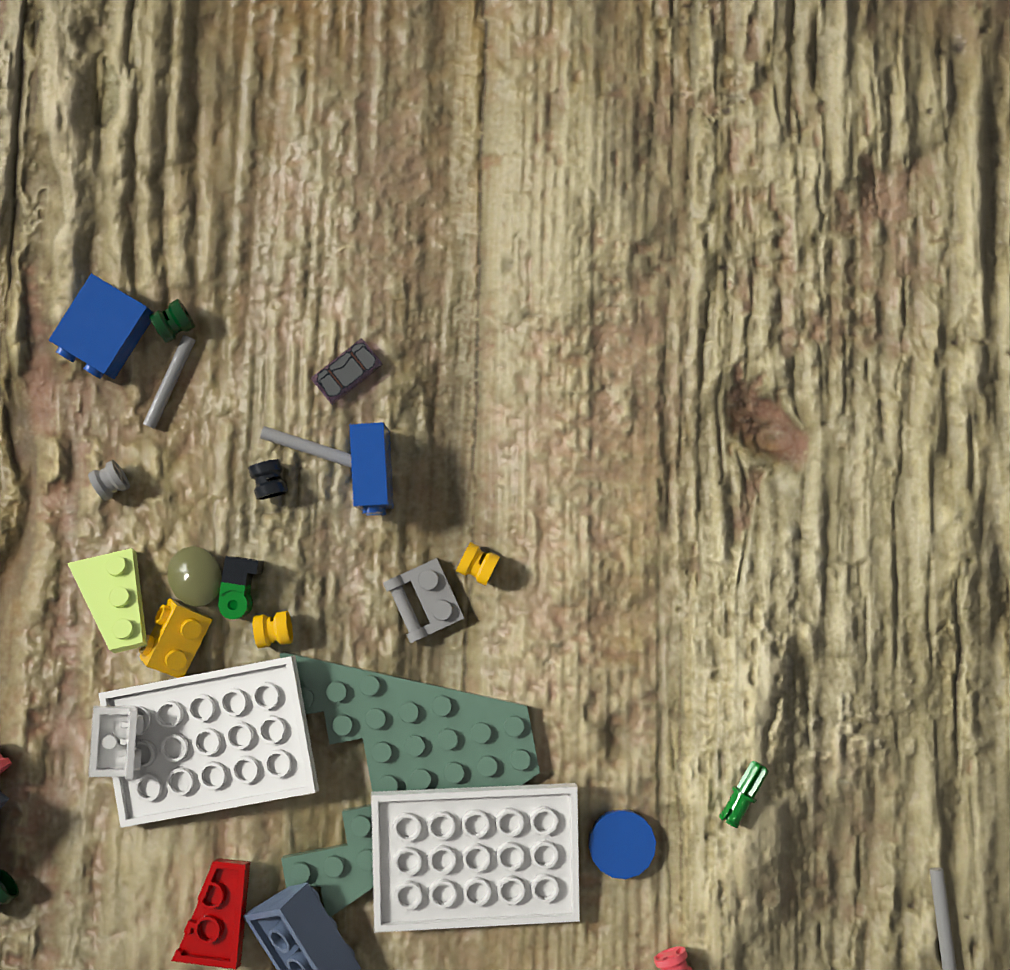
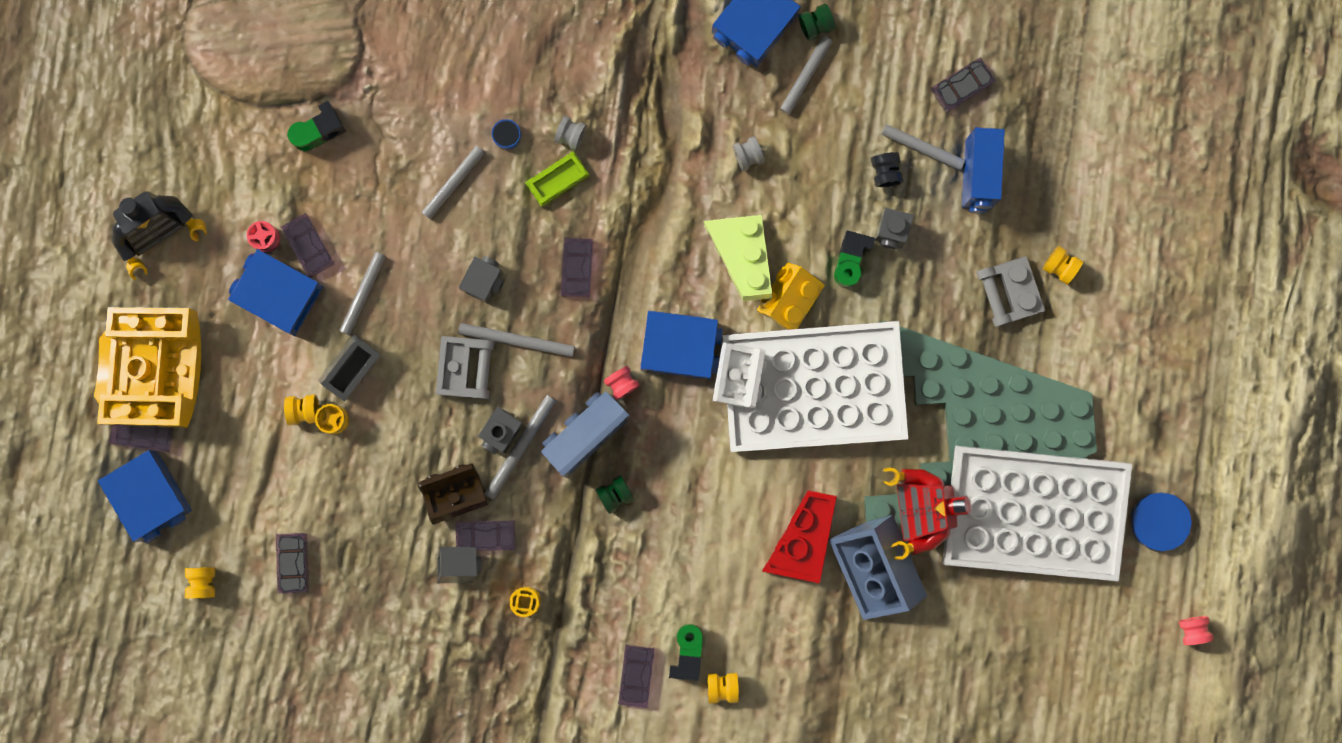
camera: 10 degrees right, 0 degrees up
olive hat [167,546,223,607] -> none
yellow wheel [253,611,293,649] -> none
green axle [719,761,769,828] -> none
none -> blue brick [640,311,723,380]
none -> dark grey brick [875,207,914,250]
none -> red torso [882,467,971,560]

